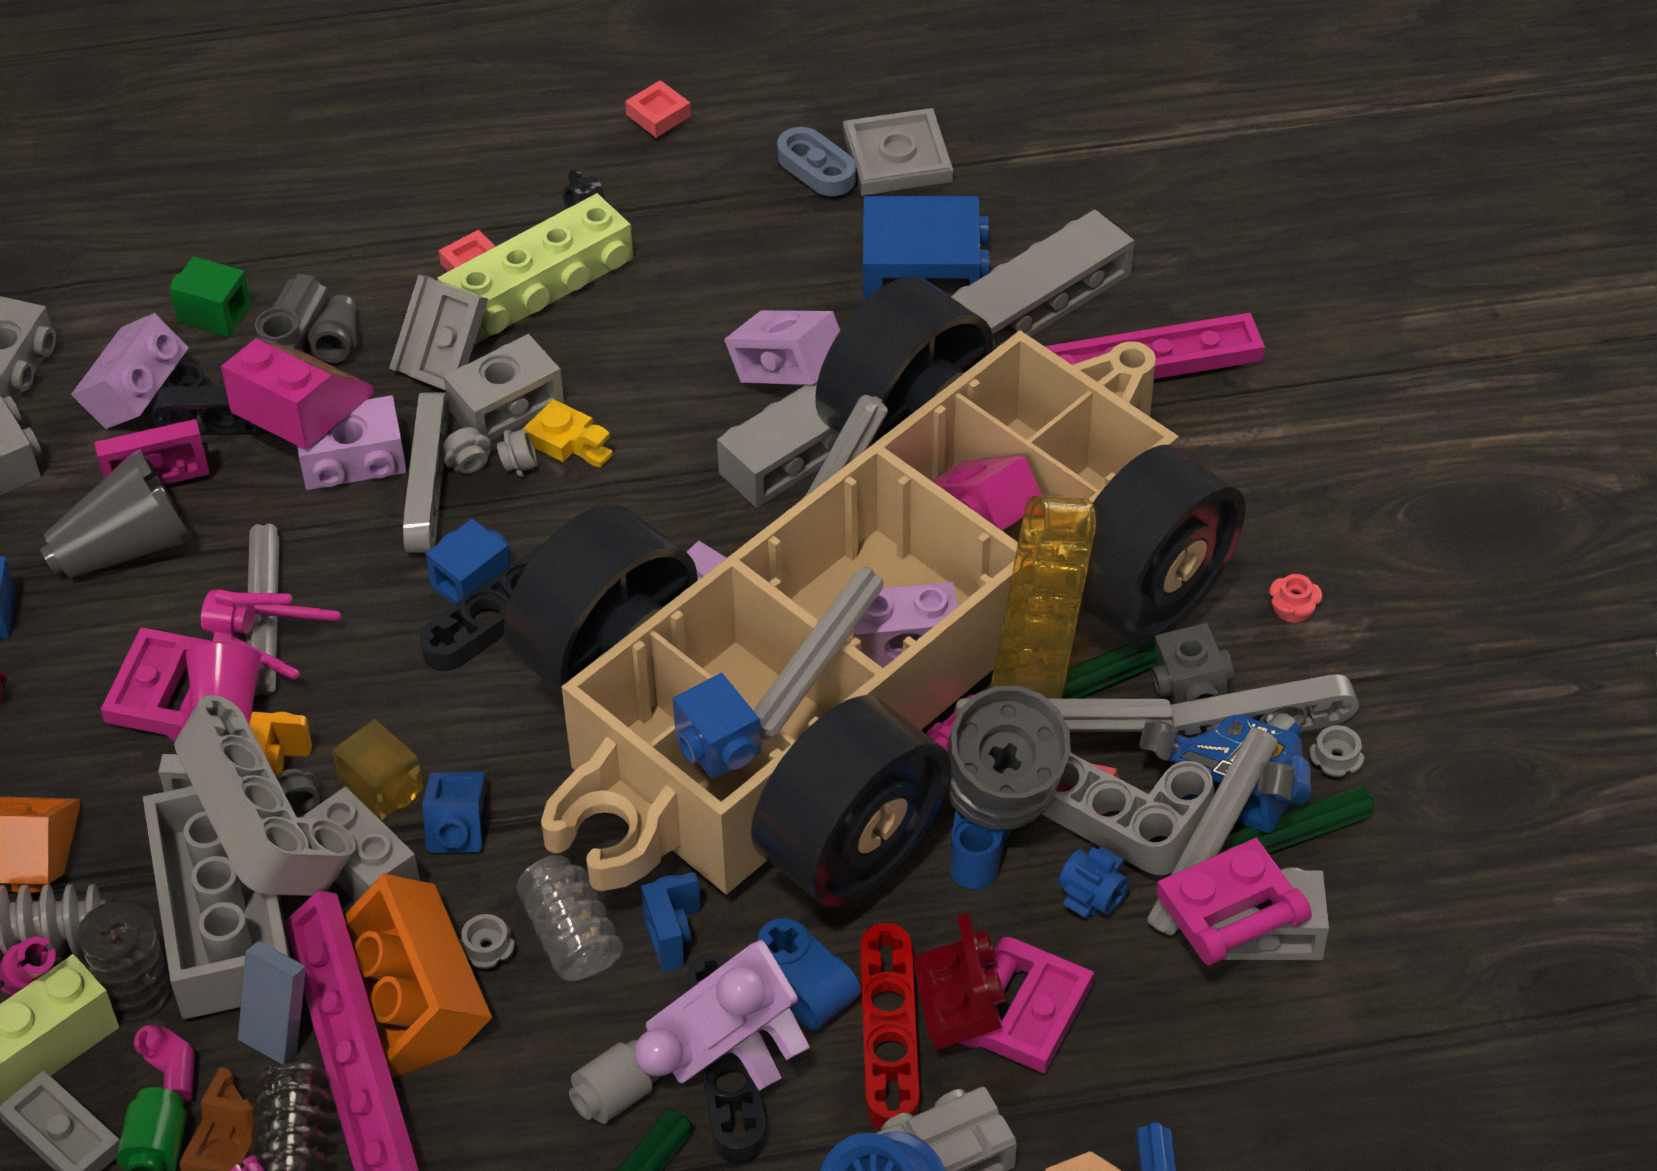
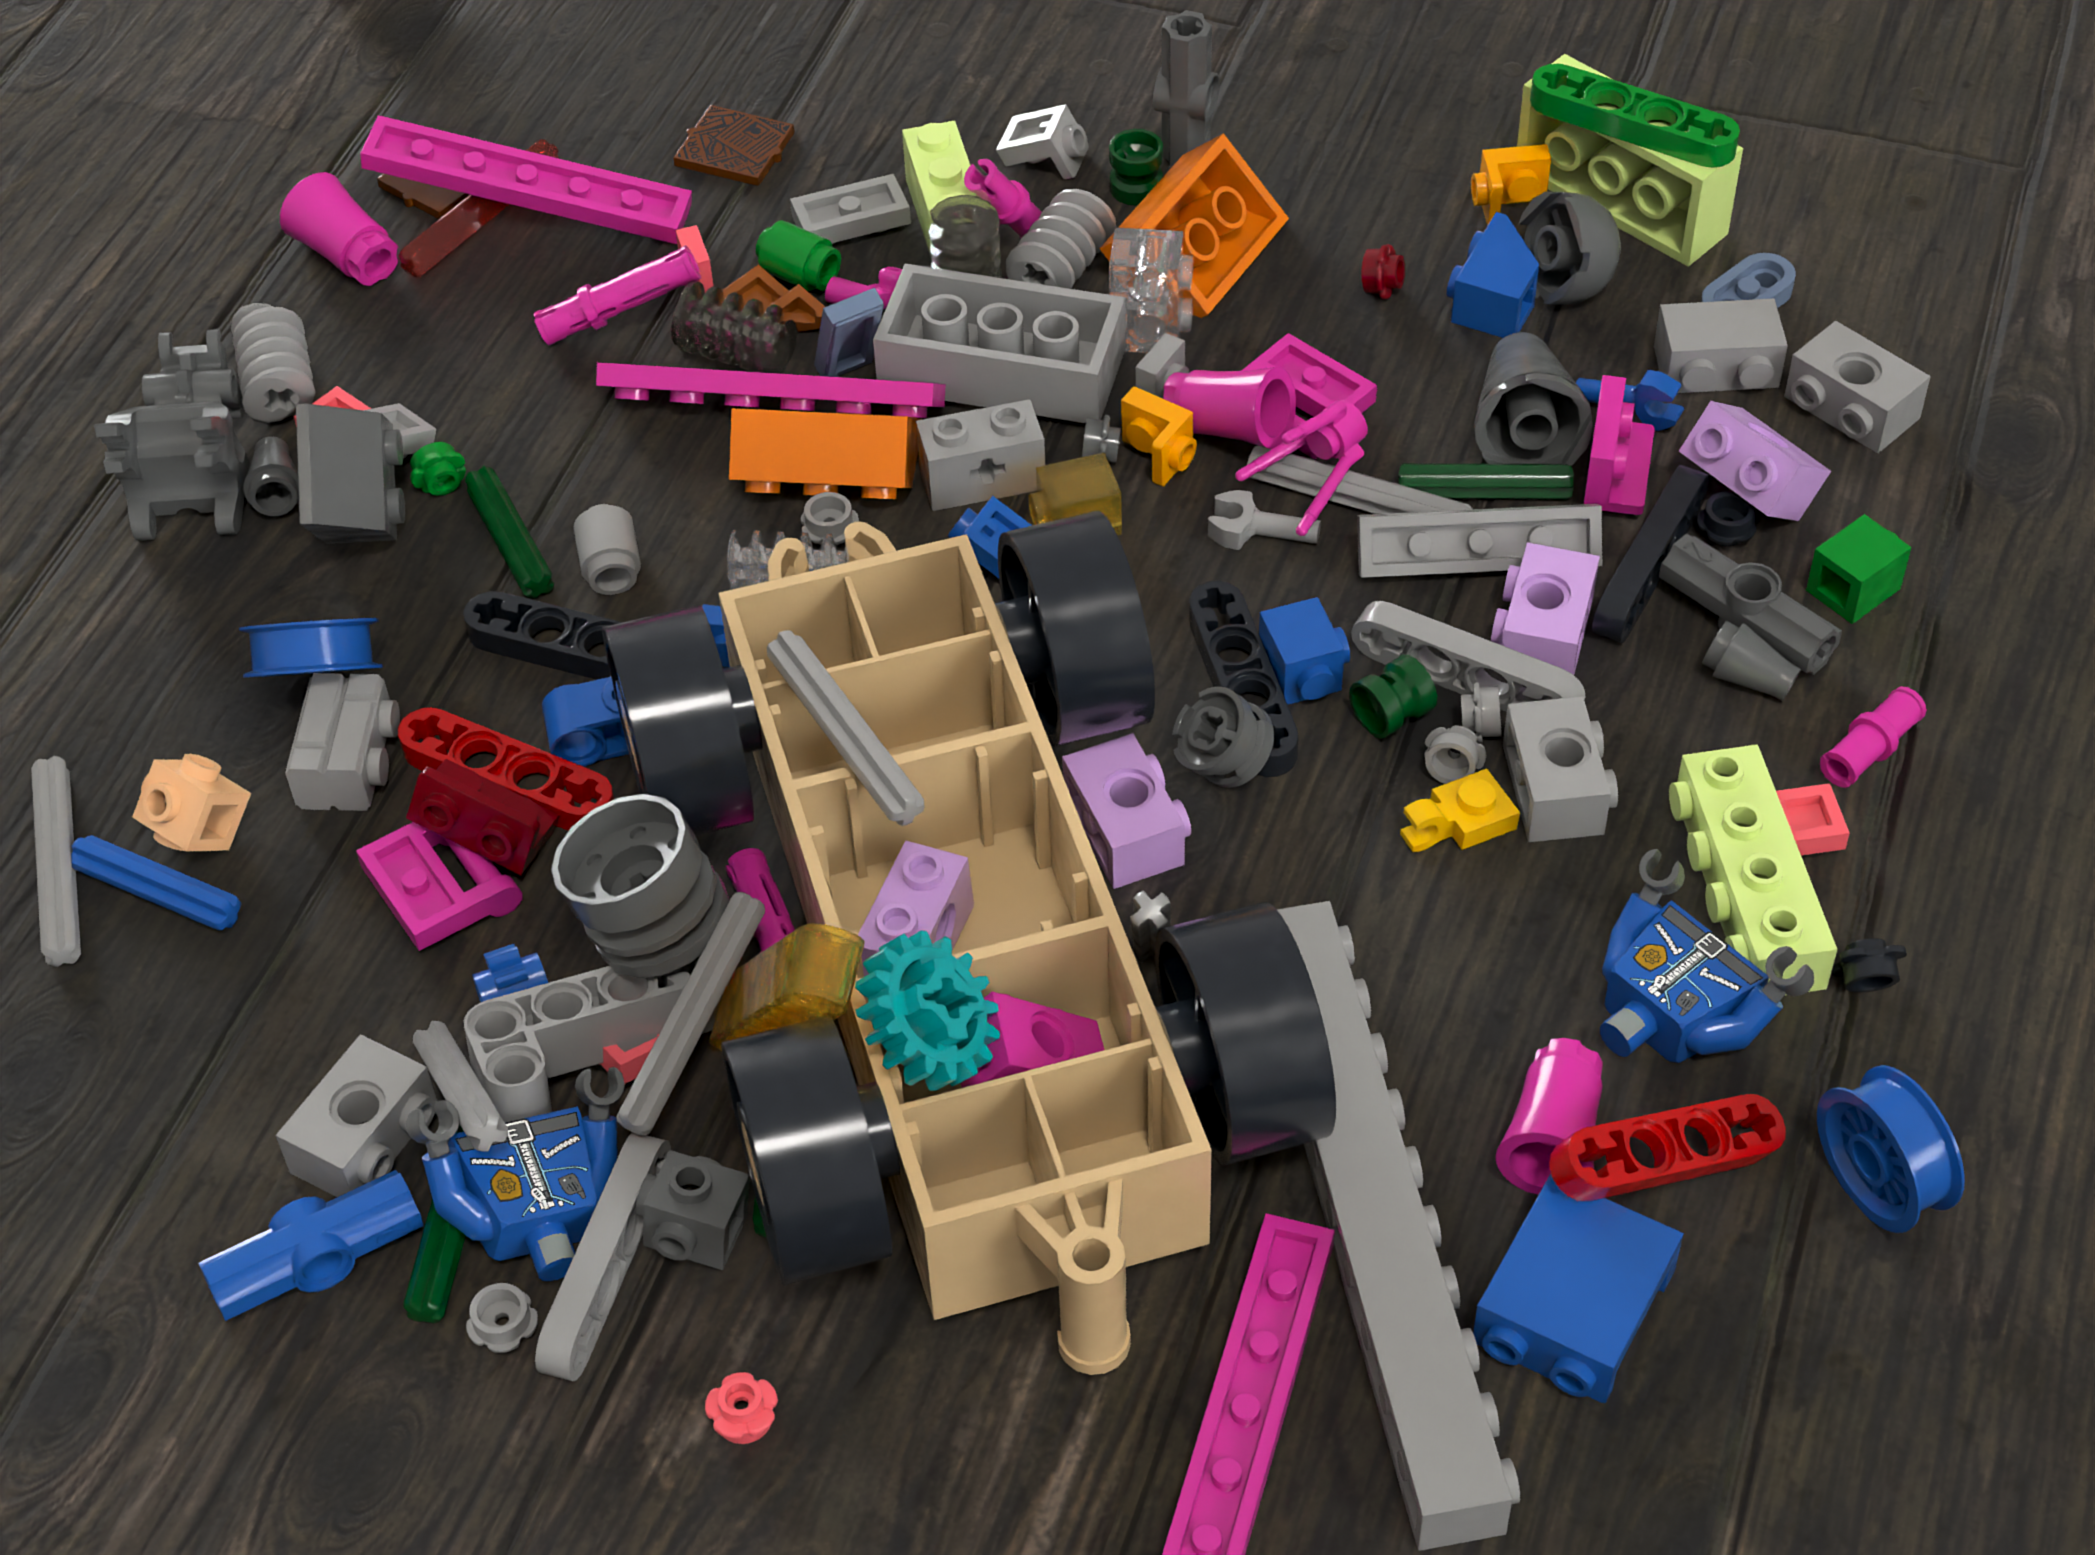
camera: 120 degrees right, 0 degrees up
light grey beam [174,695,356,896] -> none
dark pink slope [221,339,374,450] -> none
light grey plate [389,275,488,390] -> none
coral plate [625,80,691,138] -> none
lavender piece [635,940,810,1091] -> none
blue brick [673,672,761,779] -> none
lavender brick [724,310,840,385] -> none
sand blue plate [777,127,856,196] -> none
light grey tile [843,108,953,195] -> none
dark pink plate [1156,837,1312,966] -> none
none -> blue piece [198,1170,424,1321]
none -> teal gear [855,930,1000,1091]
none -> clear brick [1109,227,1194,353]
none -> light grey bar [1208,490,1321,550]
none -> dark green wheel [1349,655,1438,738]
none -> light grey plate [1357,504,1602,578]
none -> dark green axle [1398,463,1574,499]
none -> dark pink plant [1496,1038,1603,1195]
none -> red beam [1549,1094,1786,1201]
none -> blue bar [1576,370,1684,431]
none -> blue torso [1599,849,1814,1063]
none -> blue wheel [1817,1065,1965,1233]
none -> dark pink pin [1820,686,1927,788]

